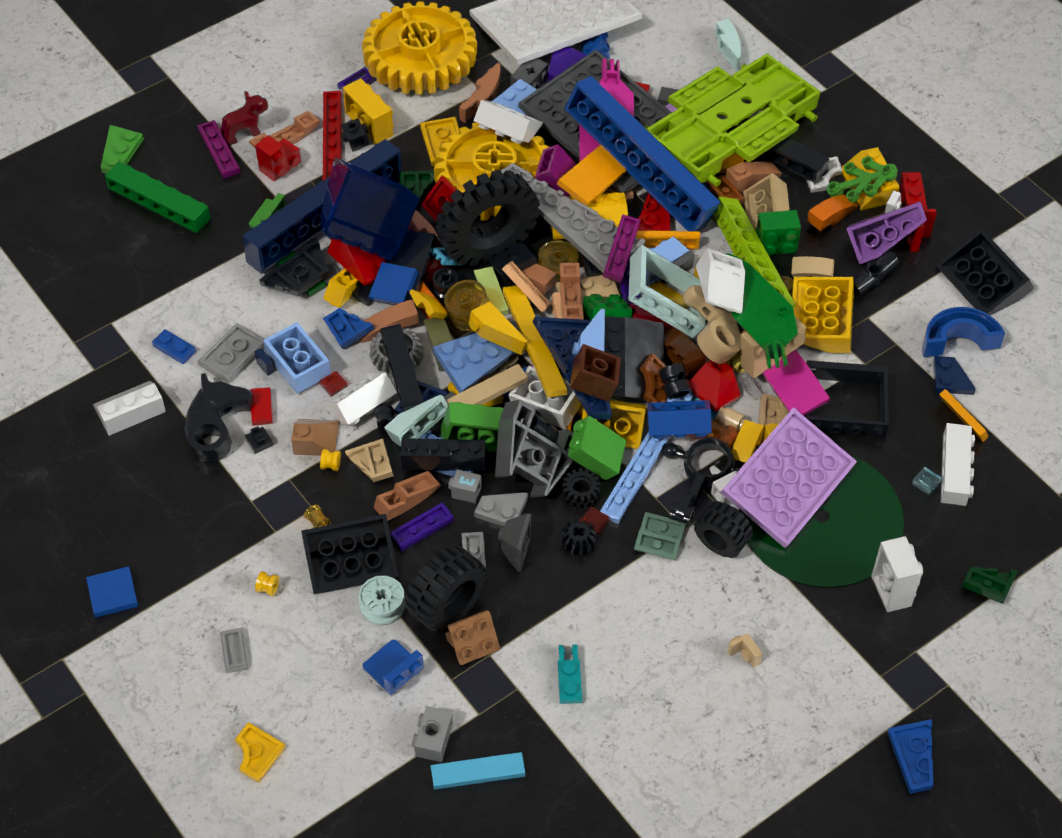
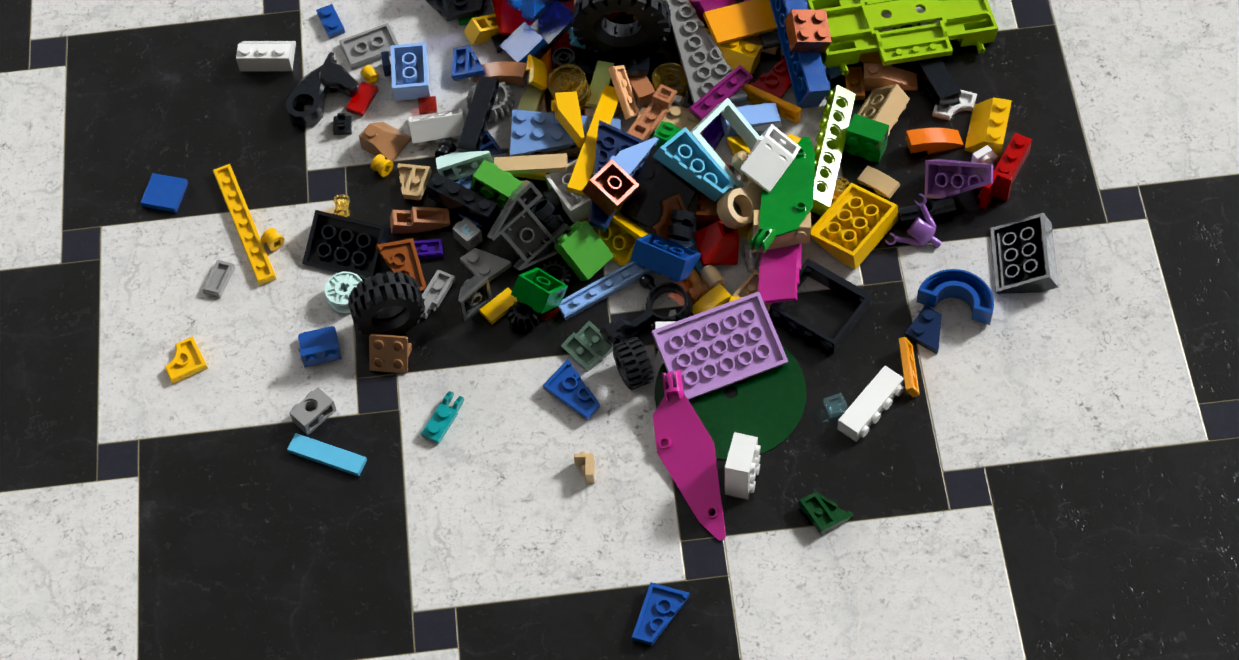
camera: 35 degrees right, 5 degrees up
bright green plant [827,156,898,203] -> none
none -> yellow tile [213,164,277,286]
none -> yellow hose [360,65,380,84]
none -> dark orange wing [376,238,426,293]
none -> yellow tile [479,288,520,325]
none -> green brick [511,267,568,313]
none -> blue wing [543,359,600,421]
none -> medium azure wedge [653,127,735,202]
none -> dark pink wing [653,370,726,541]
none -> copper brick [785,9,832,53]
none -> medium lavender piece [885,194,942,248]

